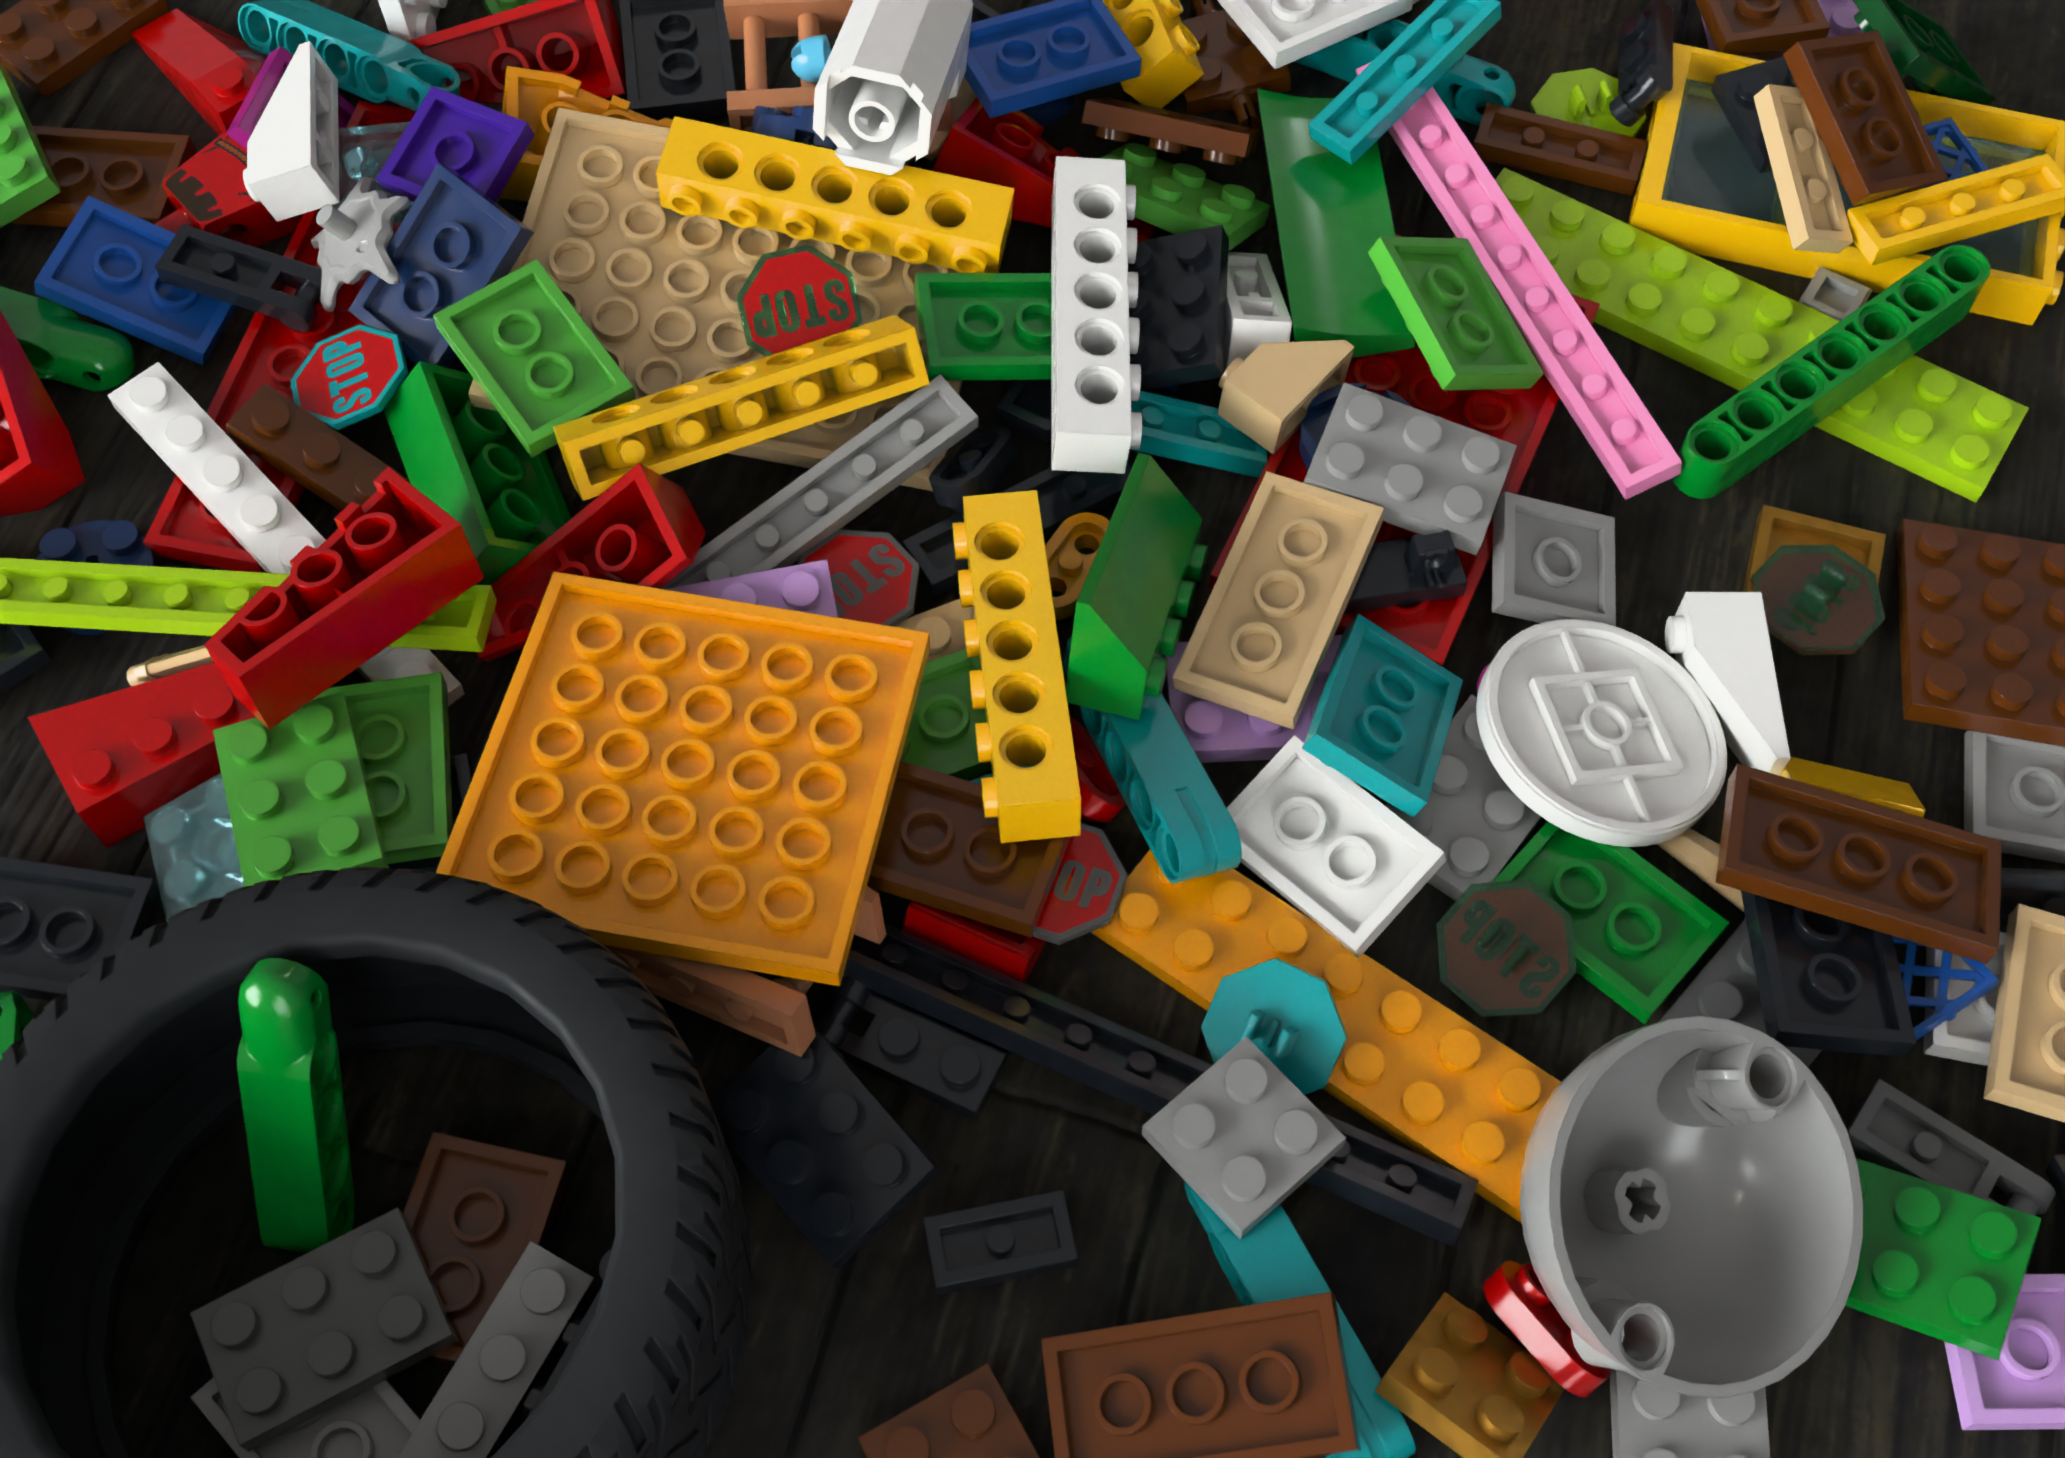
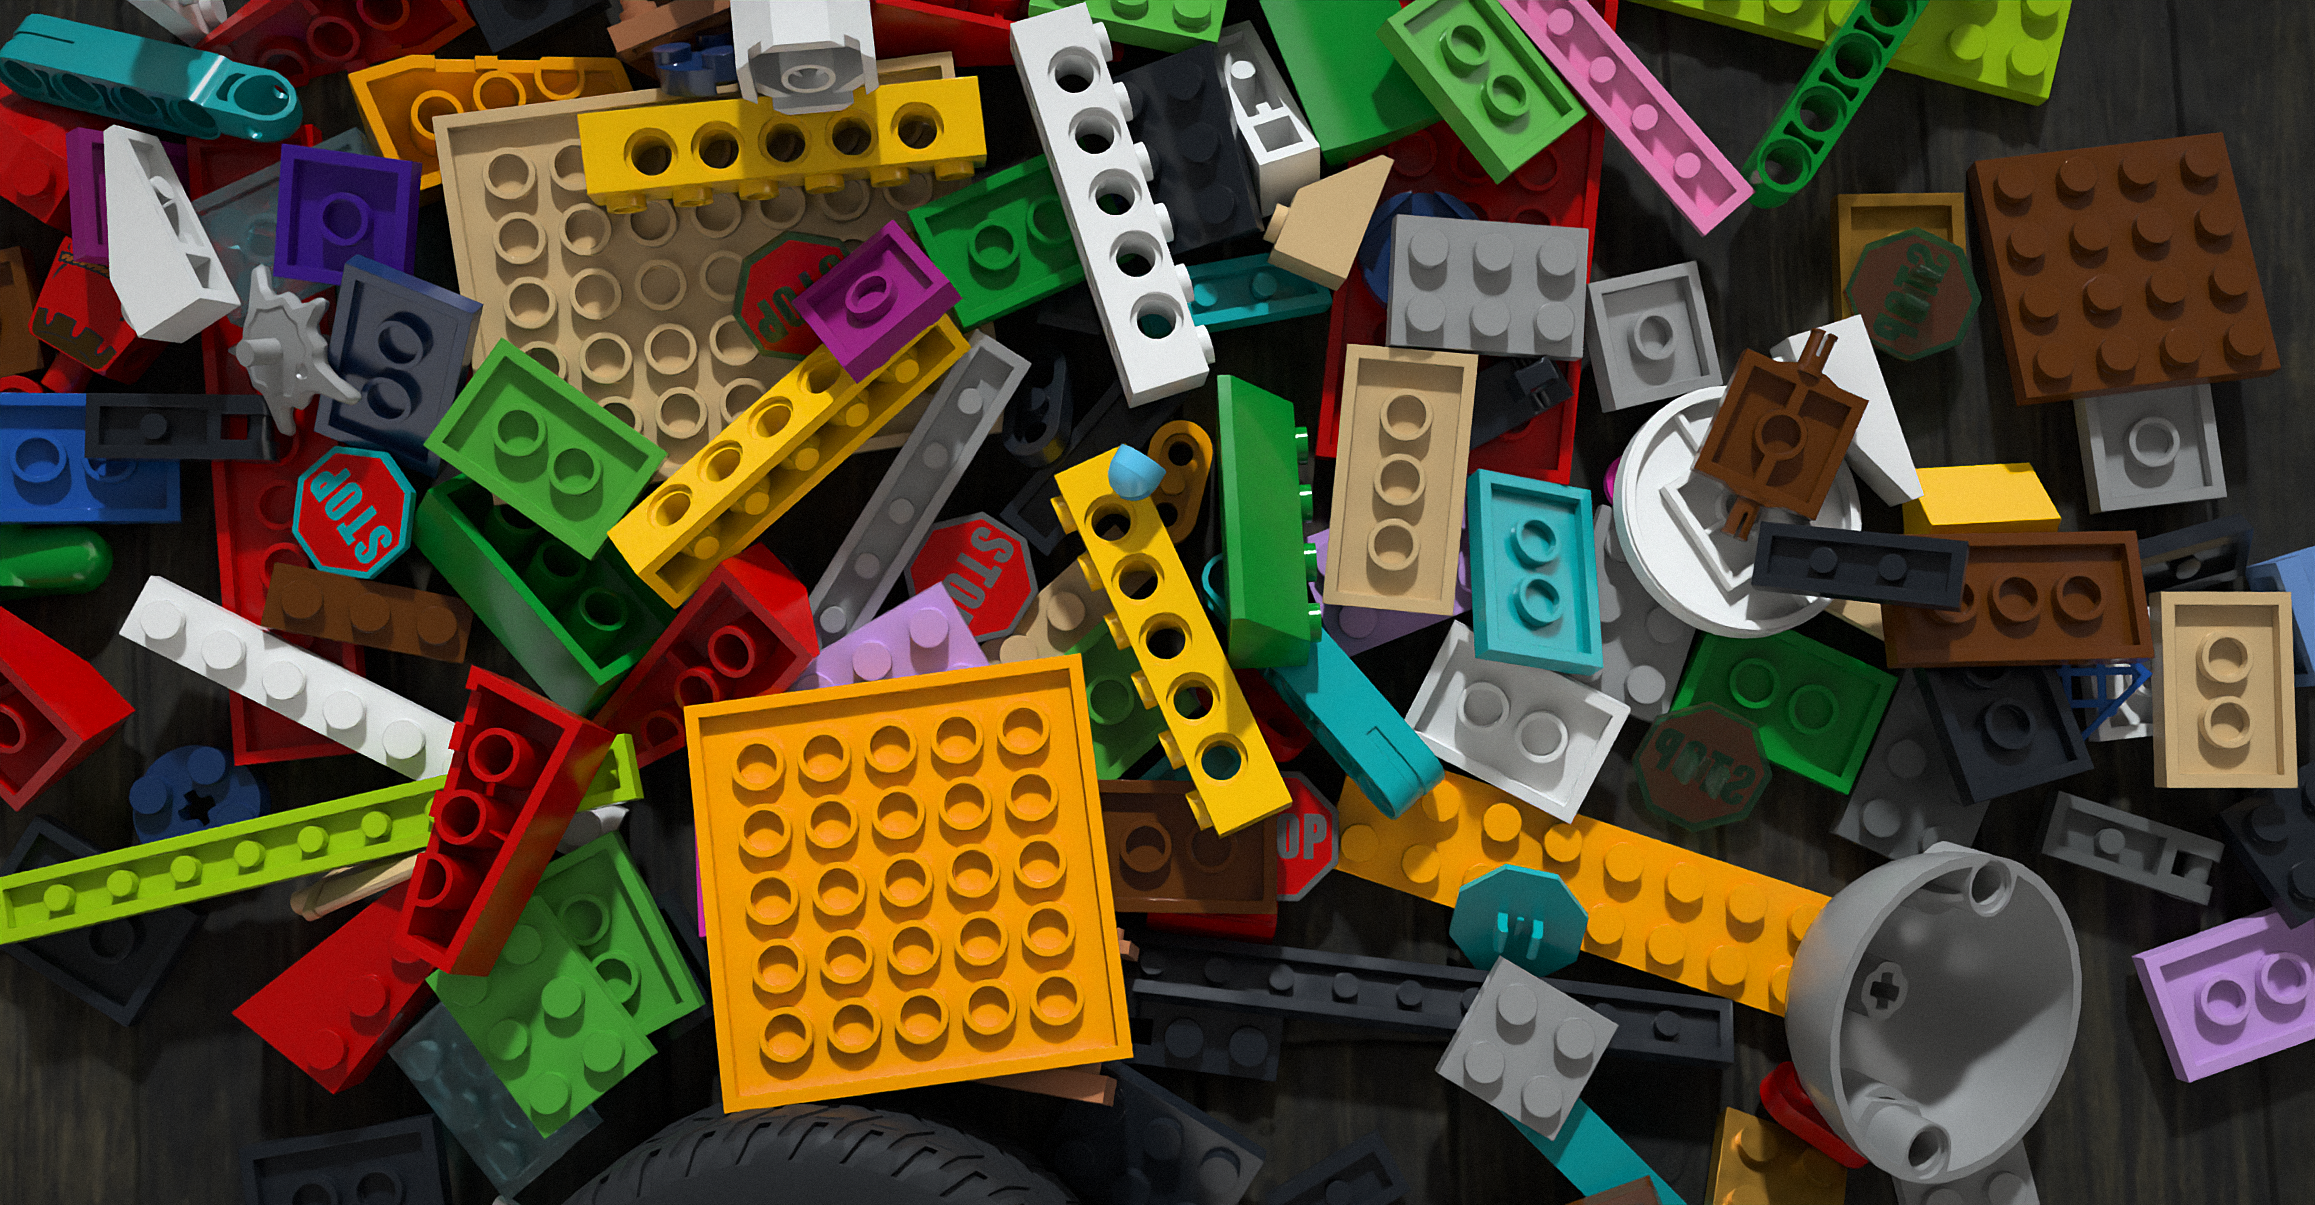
camera: 20 degrees left, 25 degrees up
green plate [1845,1158,2042,1361] -> none
none -> magenta plate [791,219,962,384]
none -> medium azure hinge [1108,444,1166,501]
none -> reddish brown plate [1689,328,1869,542]
none -> black plate [1751,521,1970,613]

